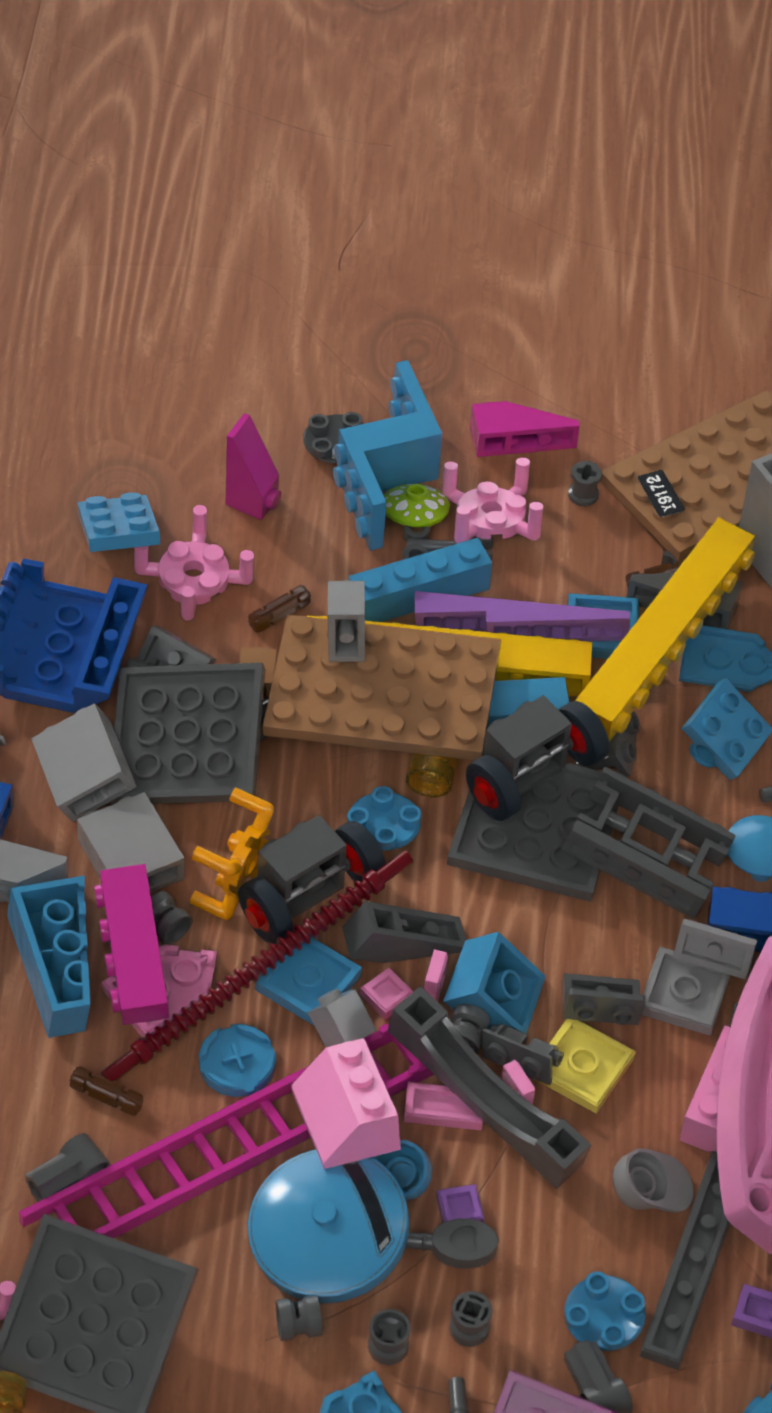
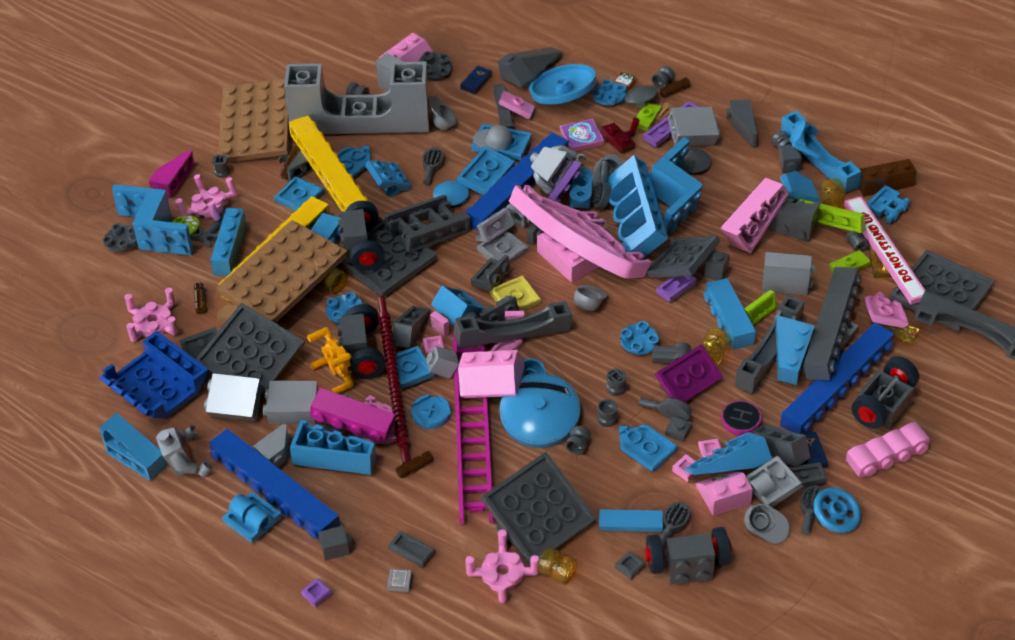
camera: 55 degrees left, 5 degrees down
dark grey piece [25,1133,111,1202] -> none
dark azure plate [77,492,161,552] -> none
dark pink slope [225,413,281,520] -> none
light grey brick [328,580,365,662] -> none
dark grey piece [405,1218,498,1269] -> none
medium lavender slope [415,591,630,642] -> none
medium lavender tile [436,1184,484,1223] -> none
black sticker [637,470,685,517] -> none
dark grey tile [640,1151,730,1370] -> none

